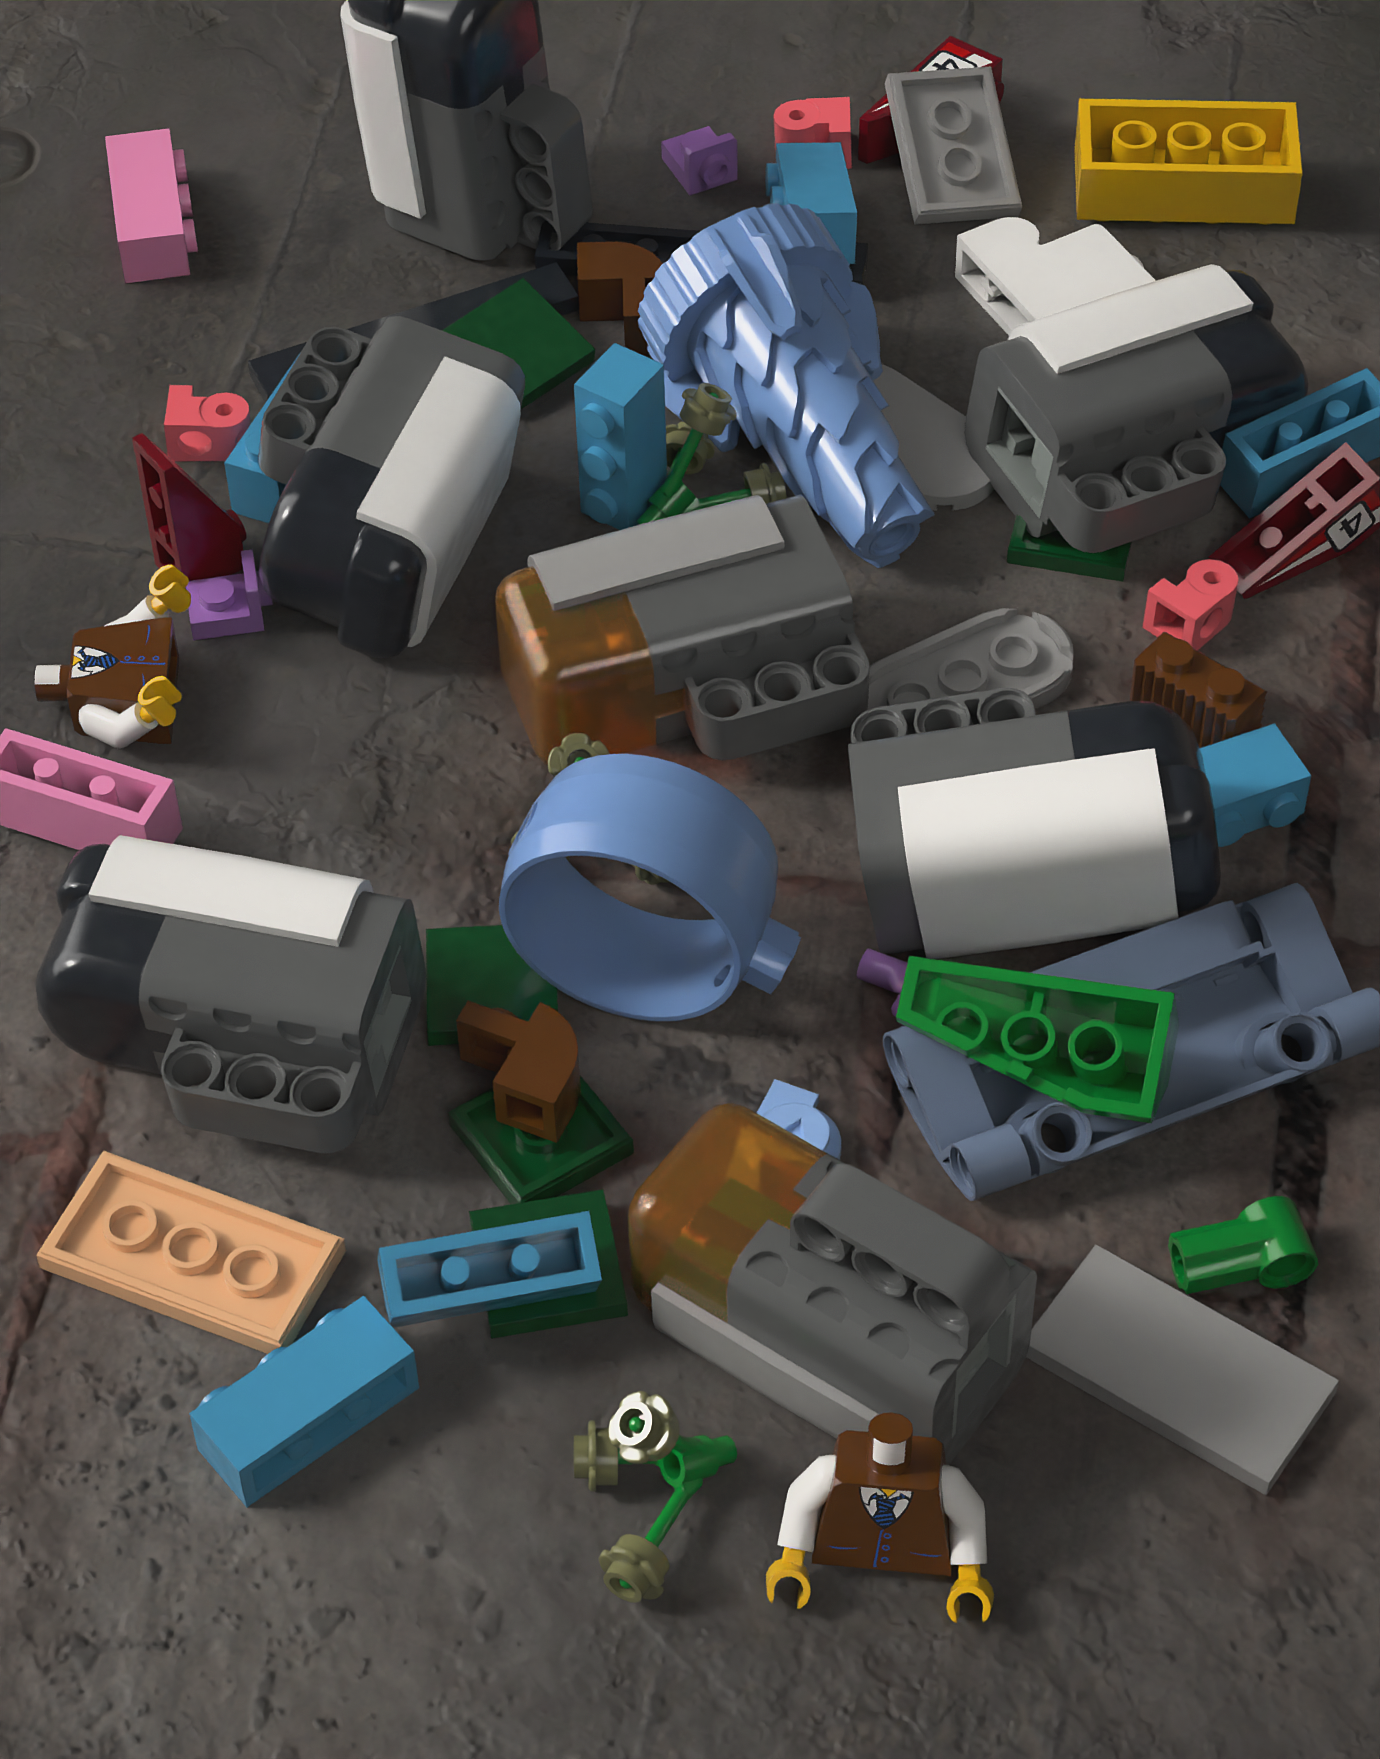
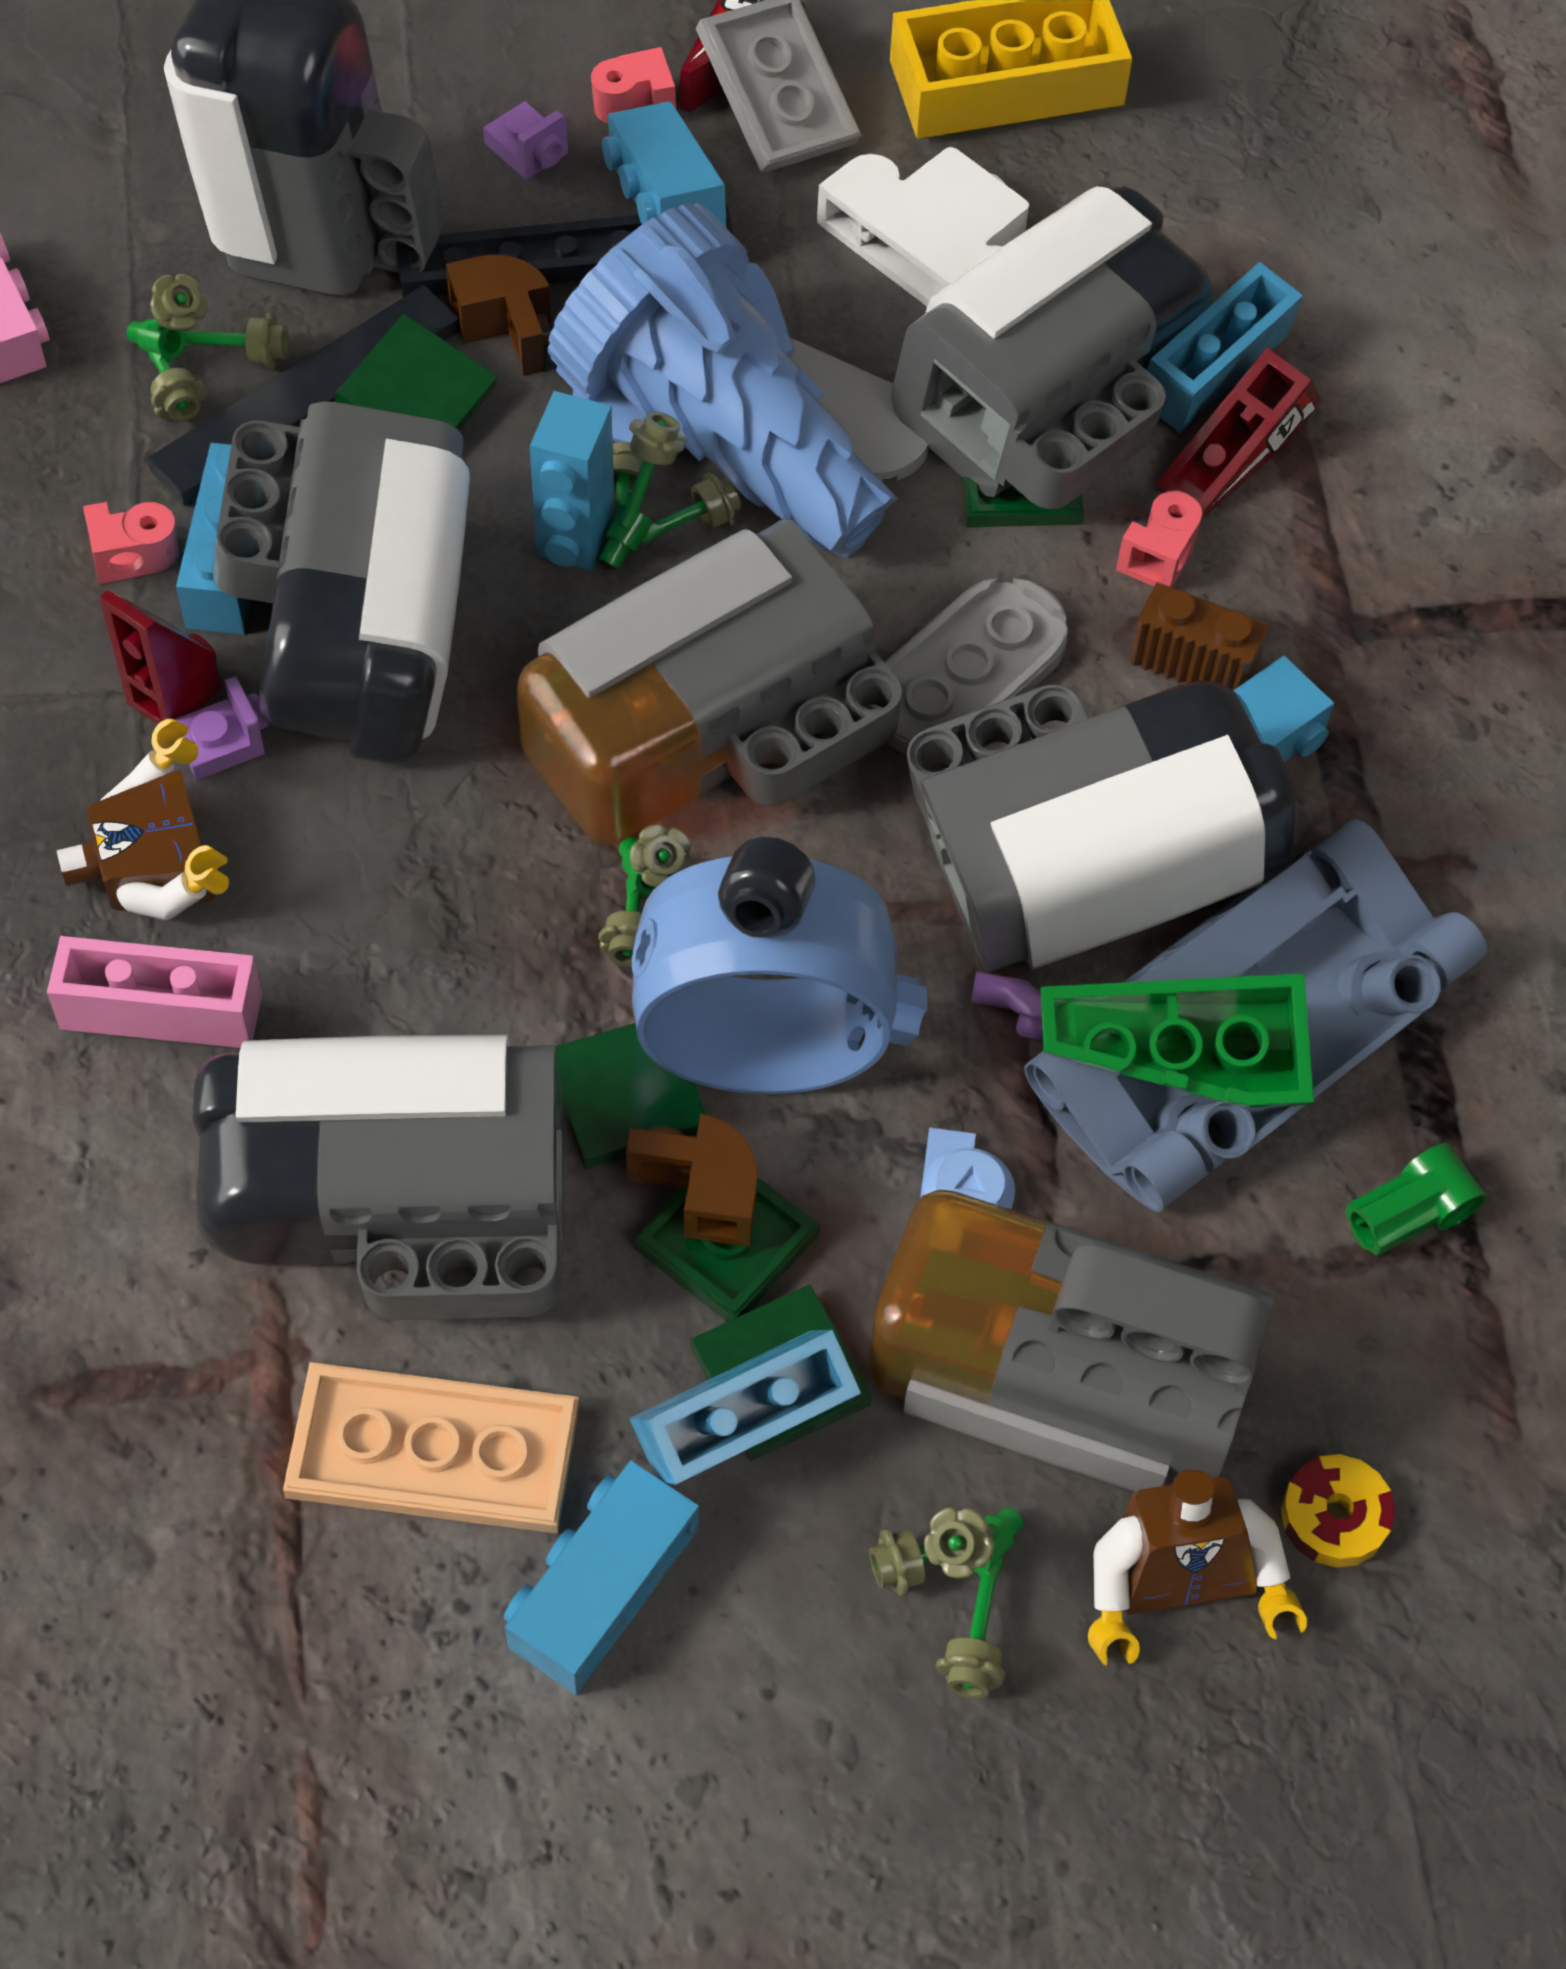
camera: 20 degrees left, 10 degrees up
light grey tile [1026,1244,1339,1495] -> none
none -> olive plant [127,274,289,422]
none -> black head [718,836,816,938]
none -> yellow piece [1281,1454,1395,1568]

